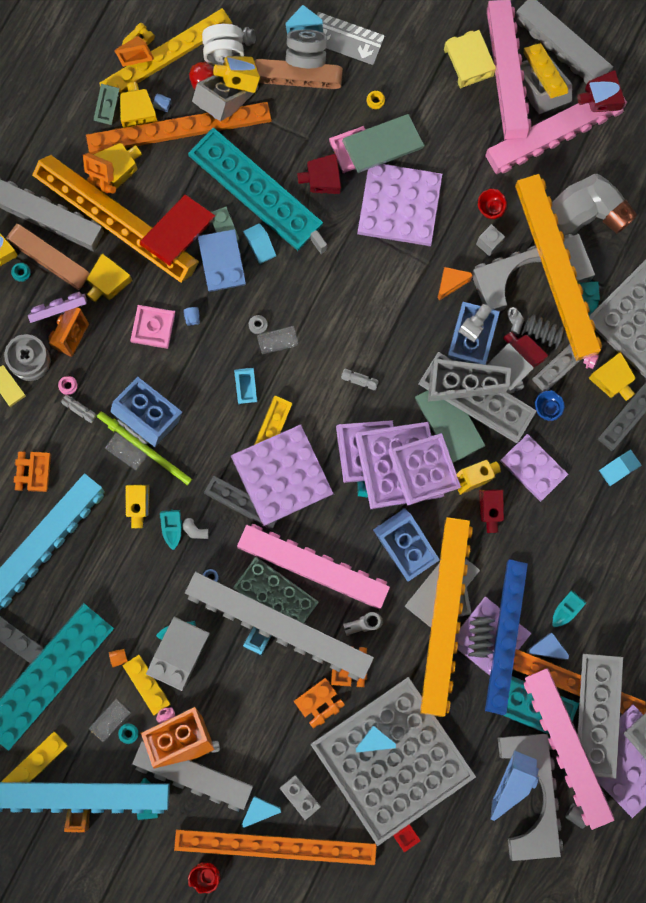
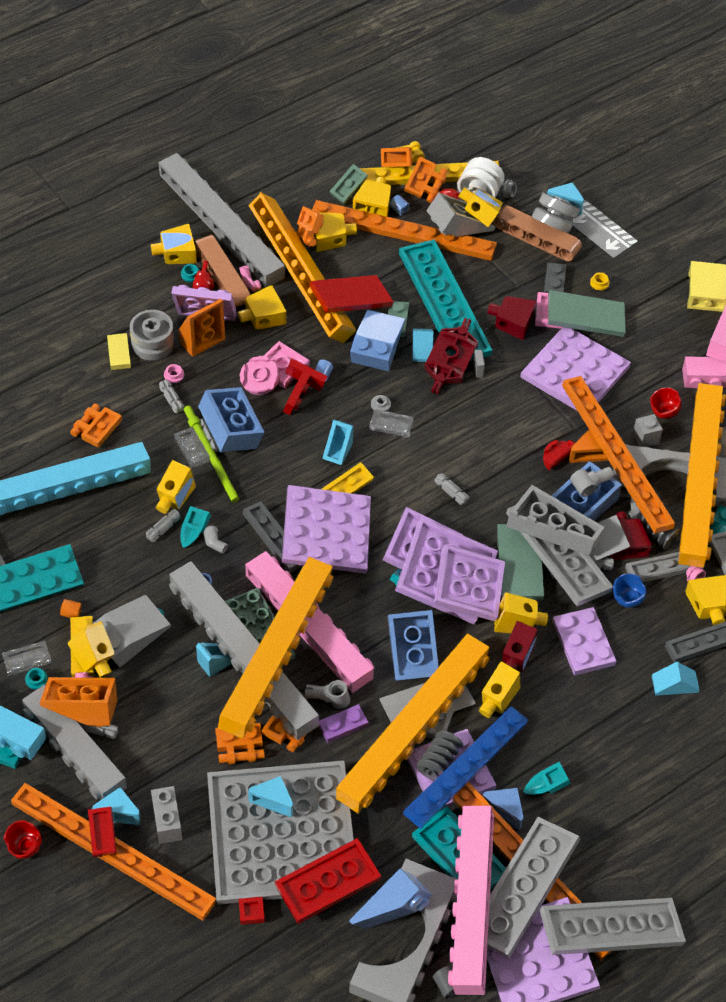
camera: 30 degrees right, 25 degrees down
none -> yellow torso [68,621,114,678]
none -> red tile [88,806,117,857]
none -> light grey axle [146,509,181,542]
none -> red piece [192,261,214,290]
none -> light orange brick [218,557,334,739]
none -> bright pink arm [239,266,261,292]
none -> bright pink tile [240,356,280,395]
none -> red plate [275,838,381,924]
none -> red bracket [283,358,328,415]
none -> medium lavender plate [319,704,368,743]
none -> orange plate [404,157,448,204]
none -> dark red plate [425,318,478,394]
none -> yellow torso [479,662,520,718]
none -> red plate [543,440,575,471]
none -> dark grey plate [544,262,566,293]
none -> orange plate [562,376,675,534]

